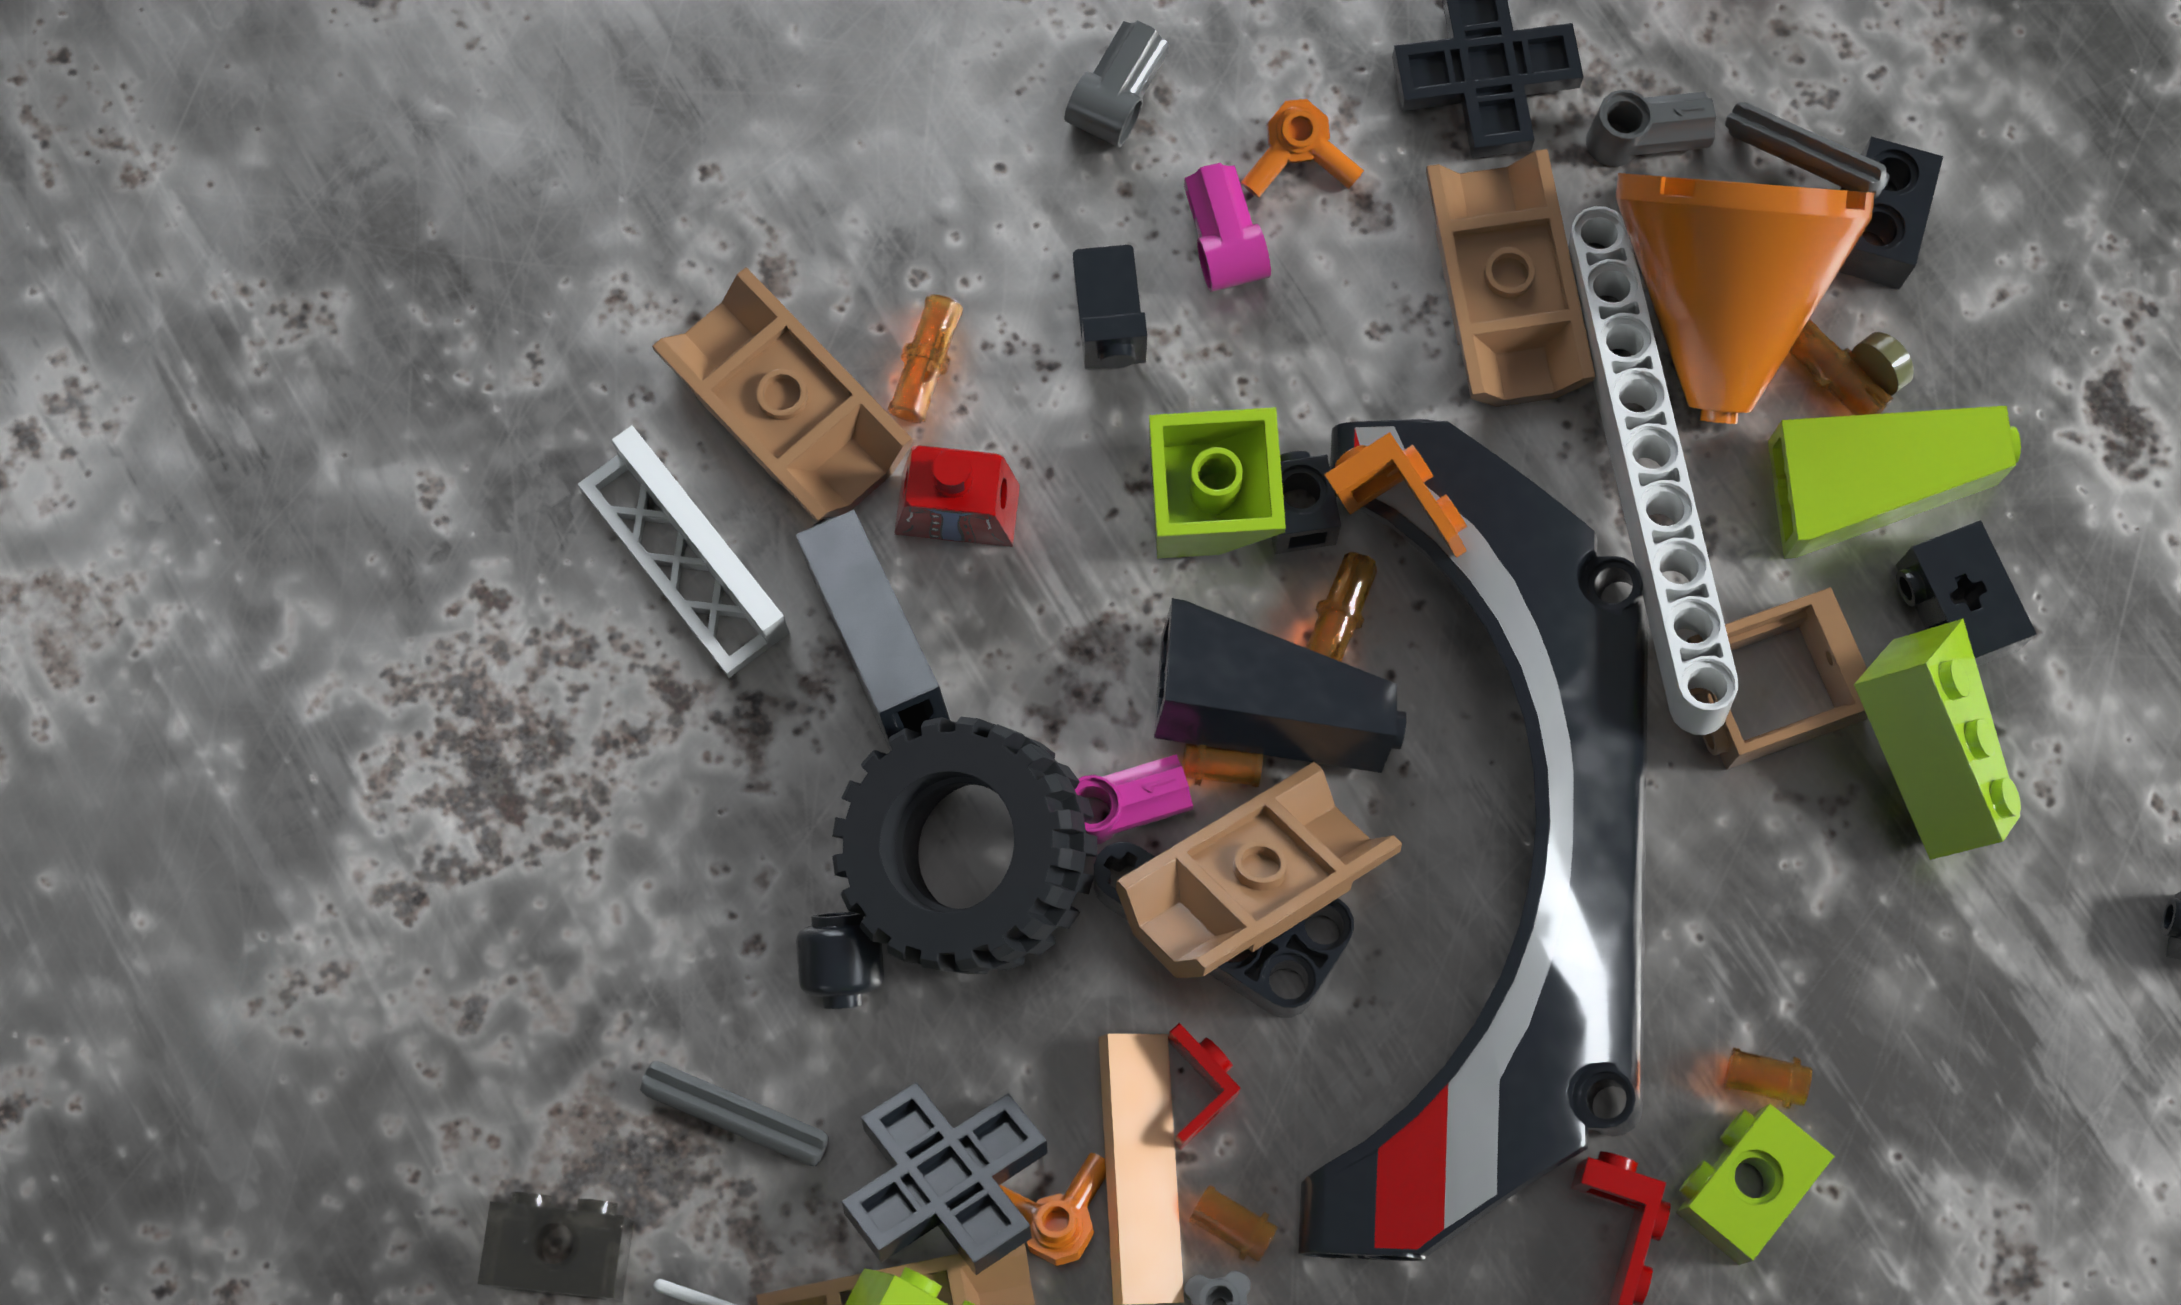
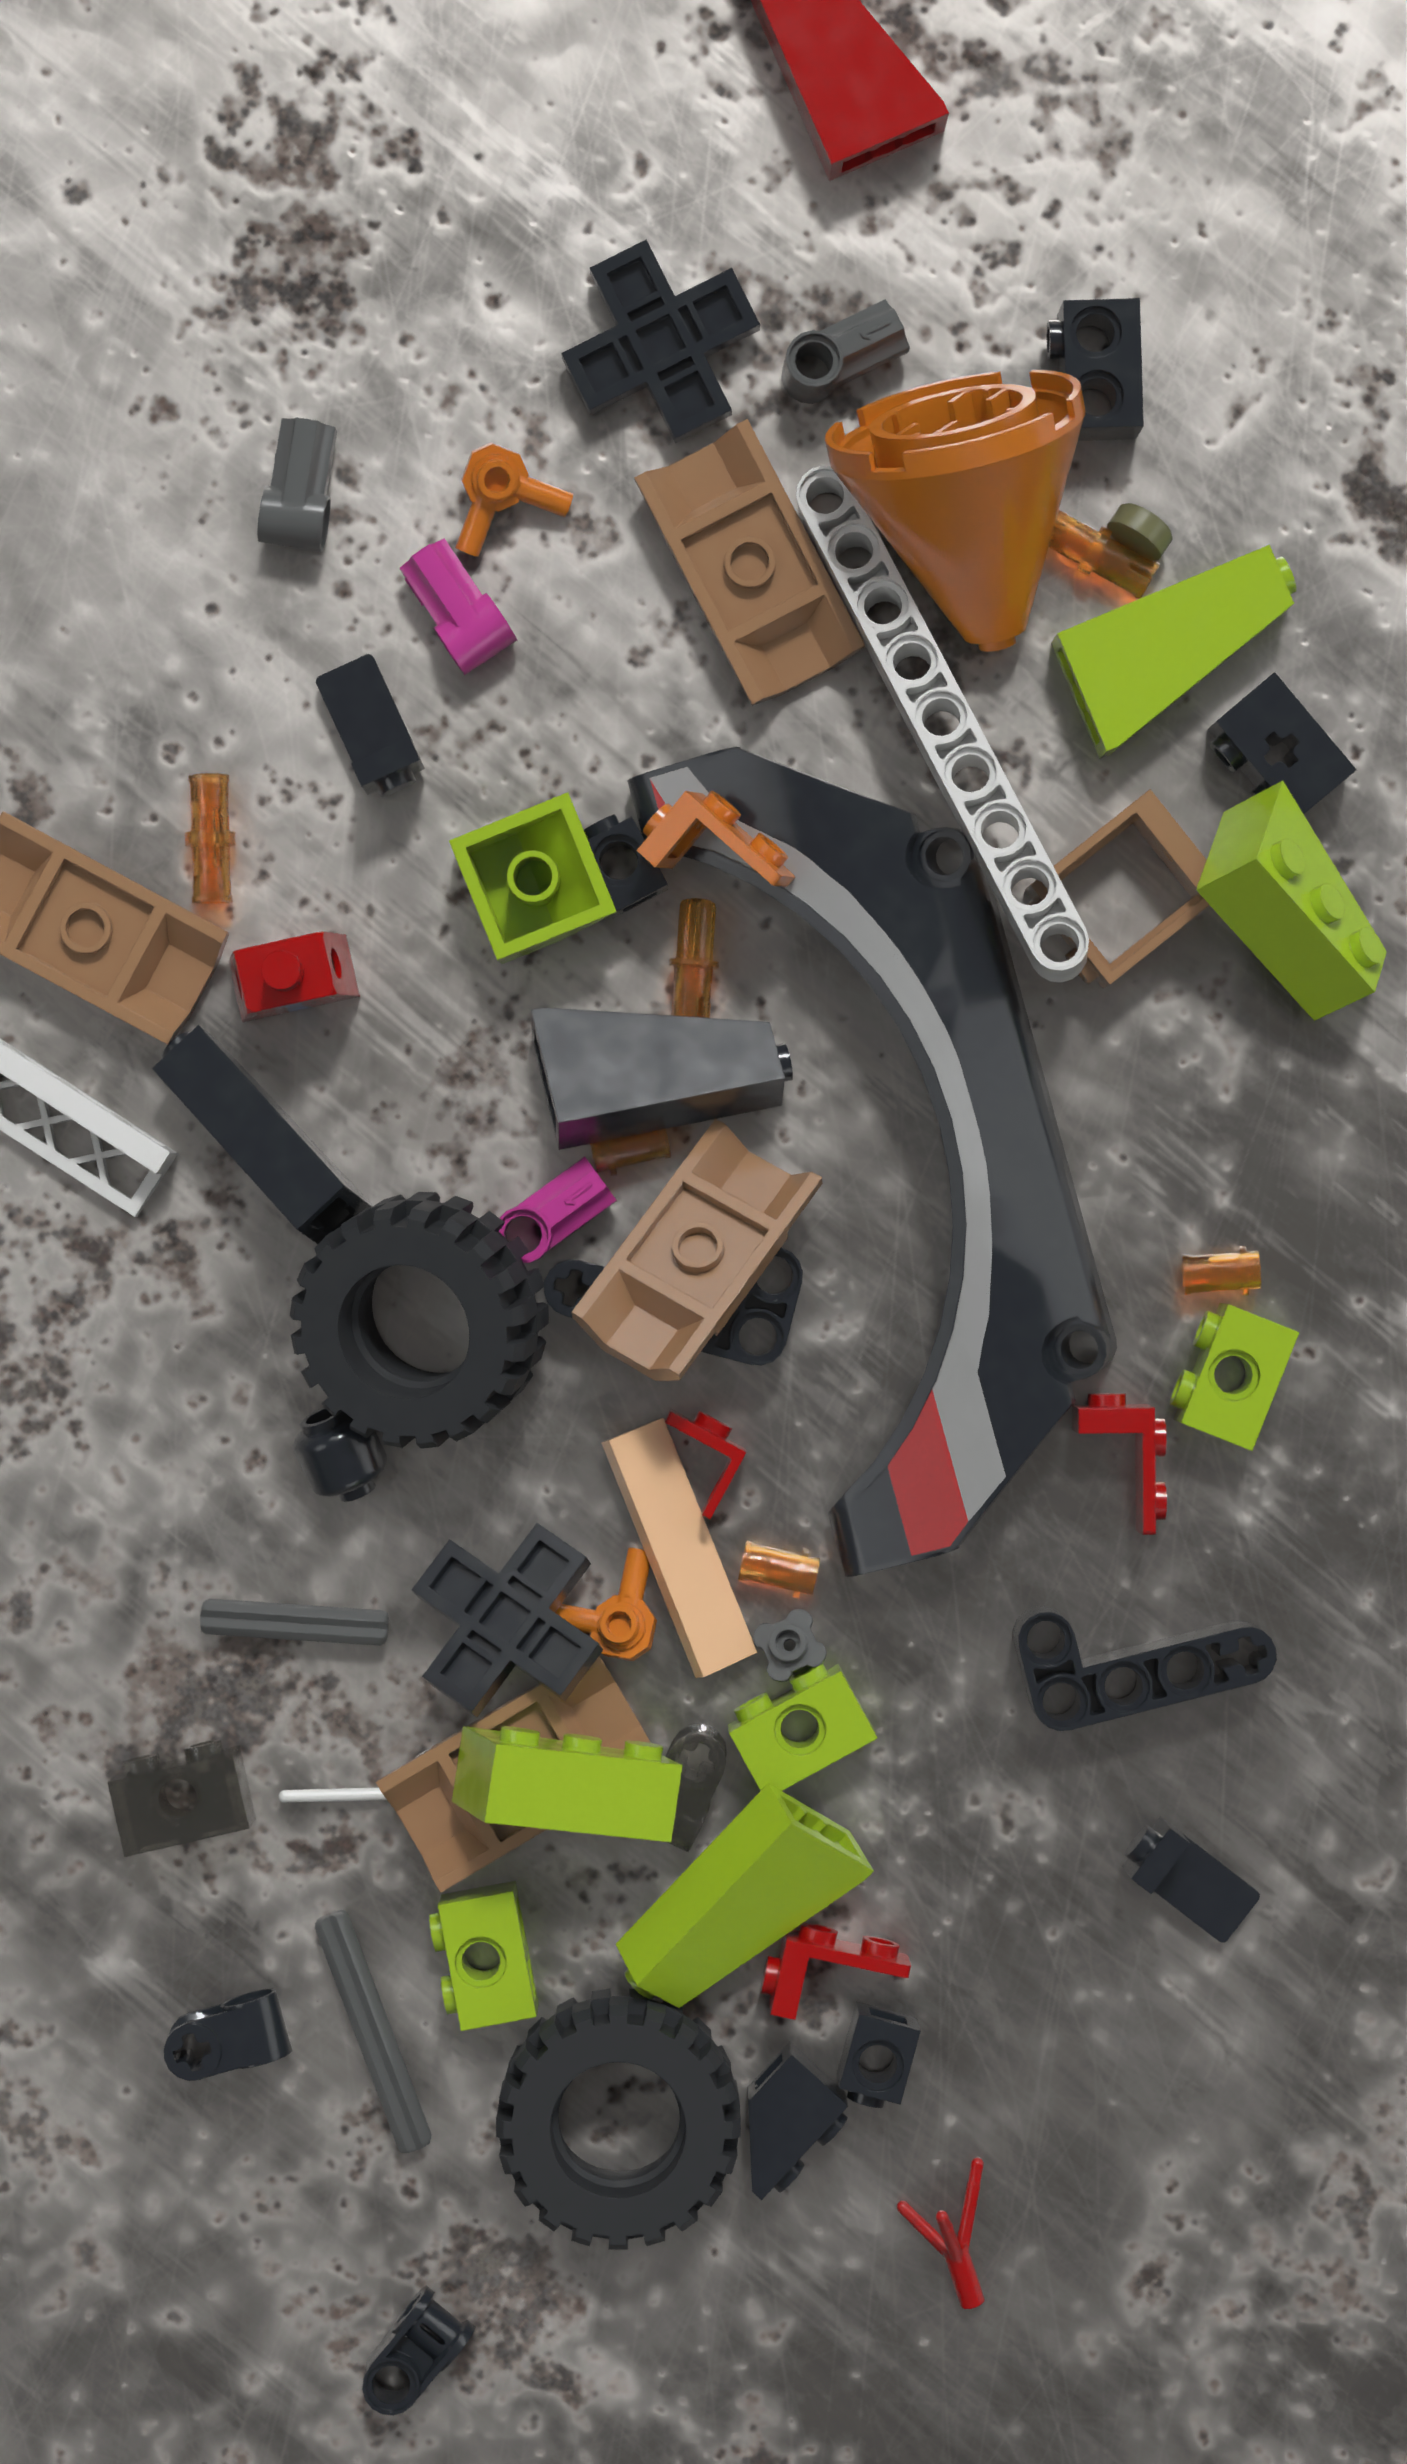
camera: 20 degrees left, 15 degrees up
dark grey axle [1725,102,1890,199] -> none

